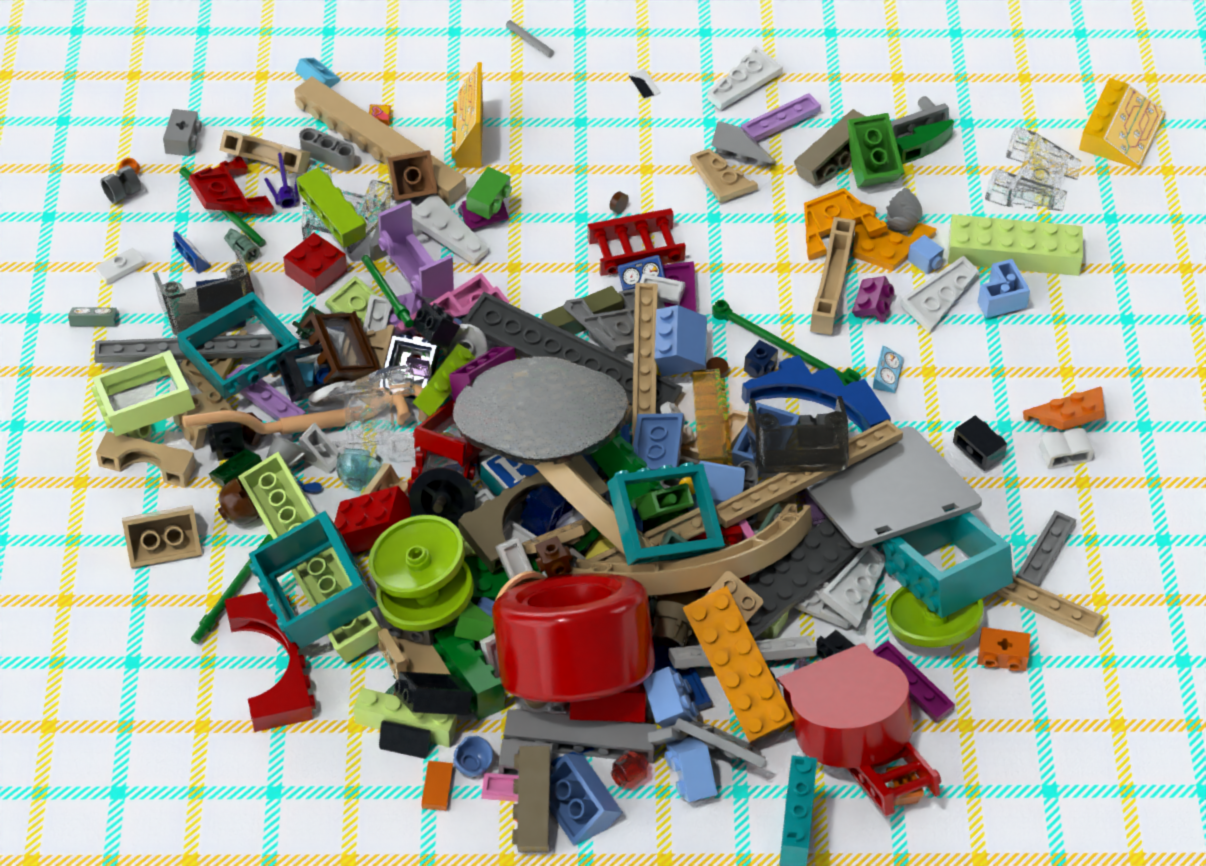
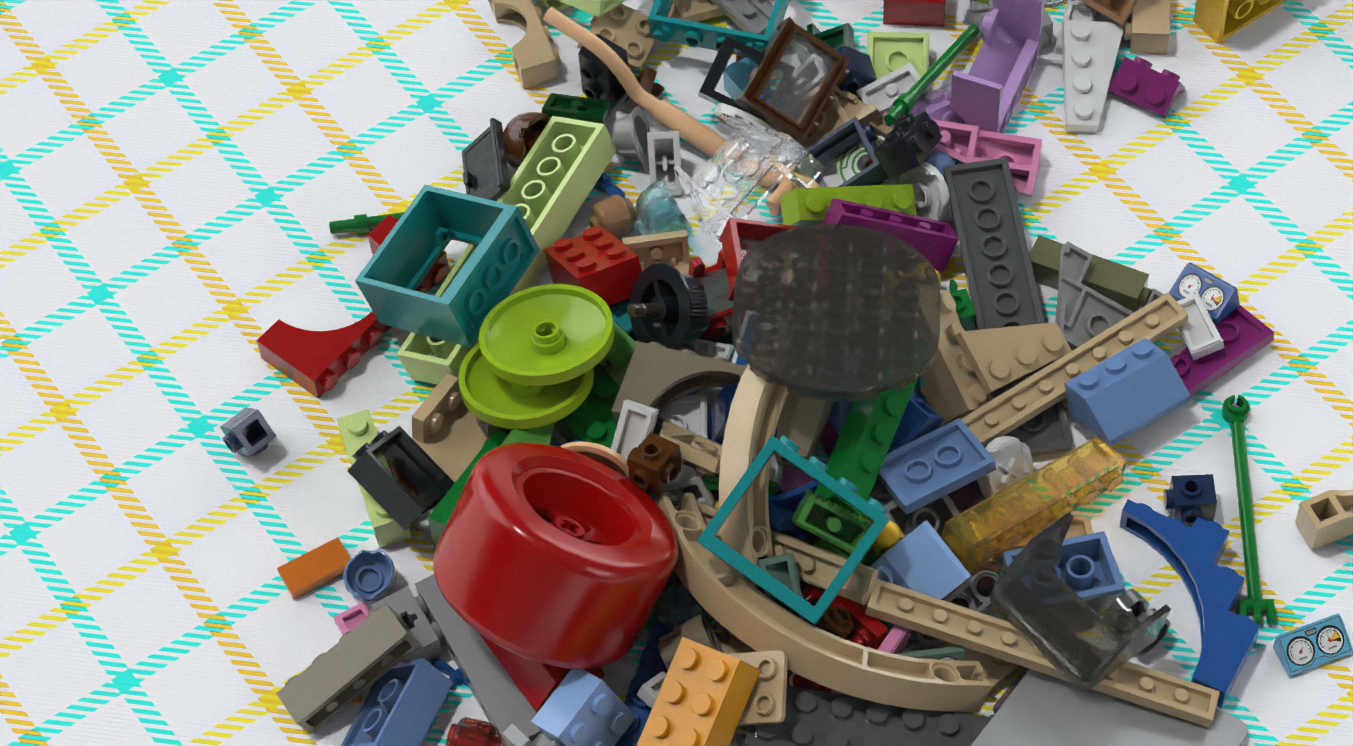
camera: 60 degrees right, 5 degrees up
tan slope [122,505,202,568] -> none
lavender plate [226,364,306,421] -> none
black slope [379,721,431,759] -> none
clear purple tile [405,357,432,378] -> none
bright green brick [466,167,512,219] -> none
red fence [587,208,686,276] -> none
reddish brown tile [609,191,629,214] -> none
reddish brown tile [706,357,728,379] -> none
none -> dark blue brick [220,407,277,456]
none -> black door [461,118,510,201]
none -> medium nougat head [588,194,638,238]
none -> tan wing [955,322,1072,395]

